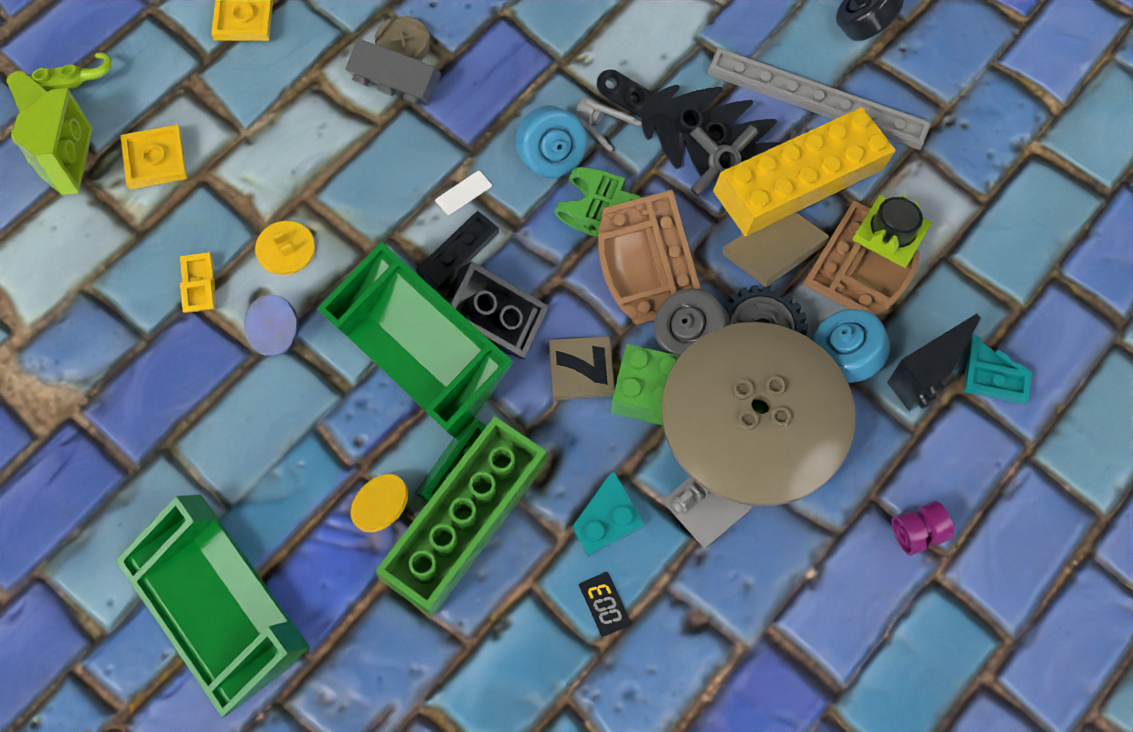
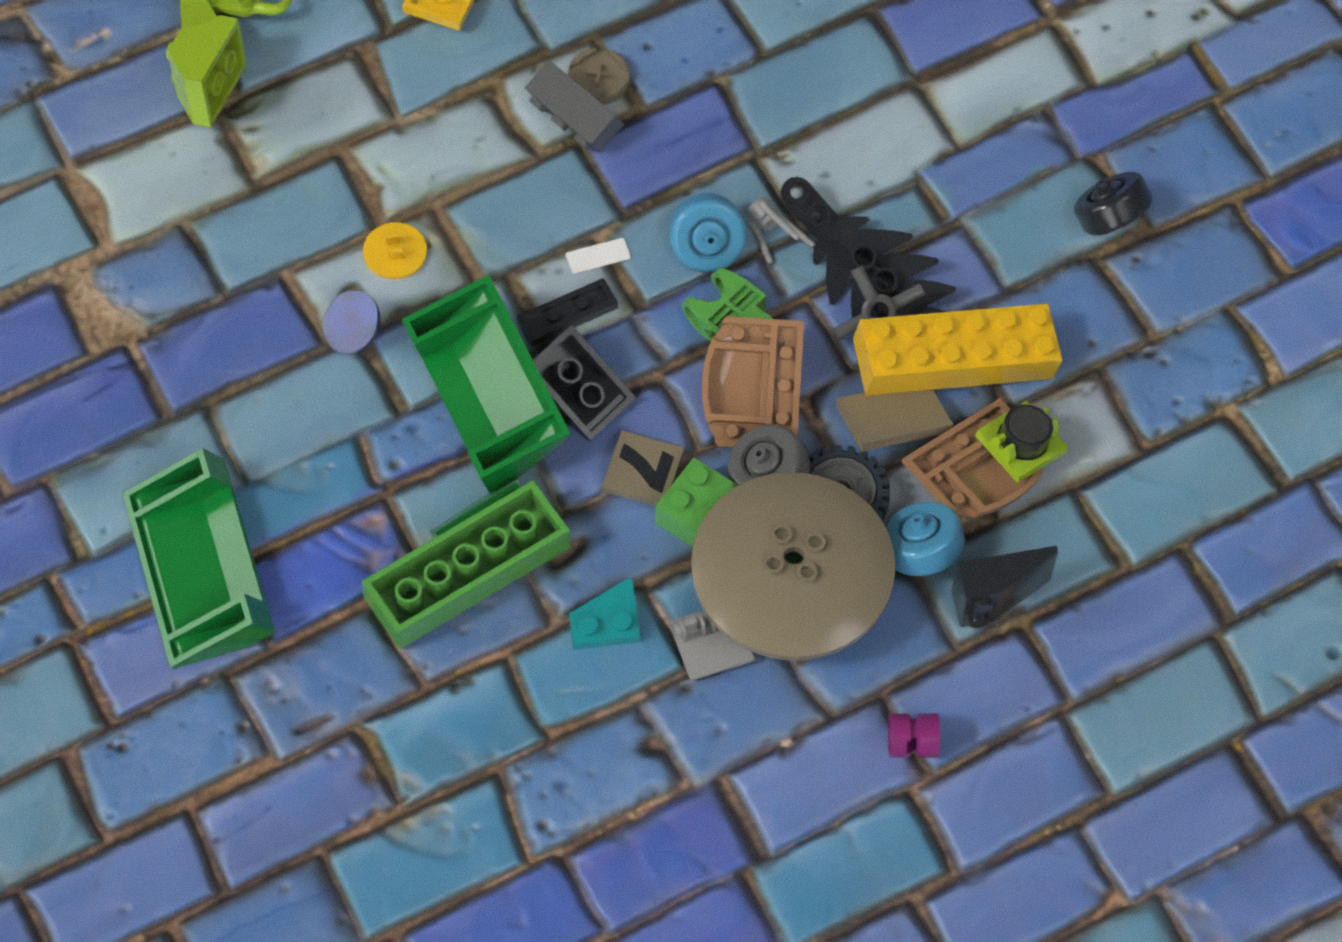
camera: 20 degrees right, 5 degrees down
yellow plate [120,124,188,190] -> none
yellow slope [180,252,215,313] -> none
yellow piece [351,474,408,532] -> none
black sticker [579,572,631,637] -> none
light grey tile [707,48,931,150] -> none
teal wing [963,334,1032,405] -> none

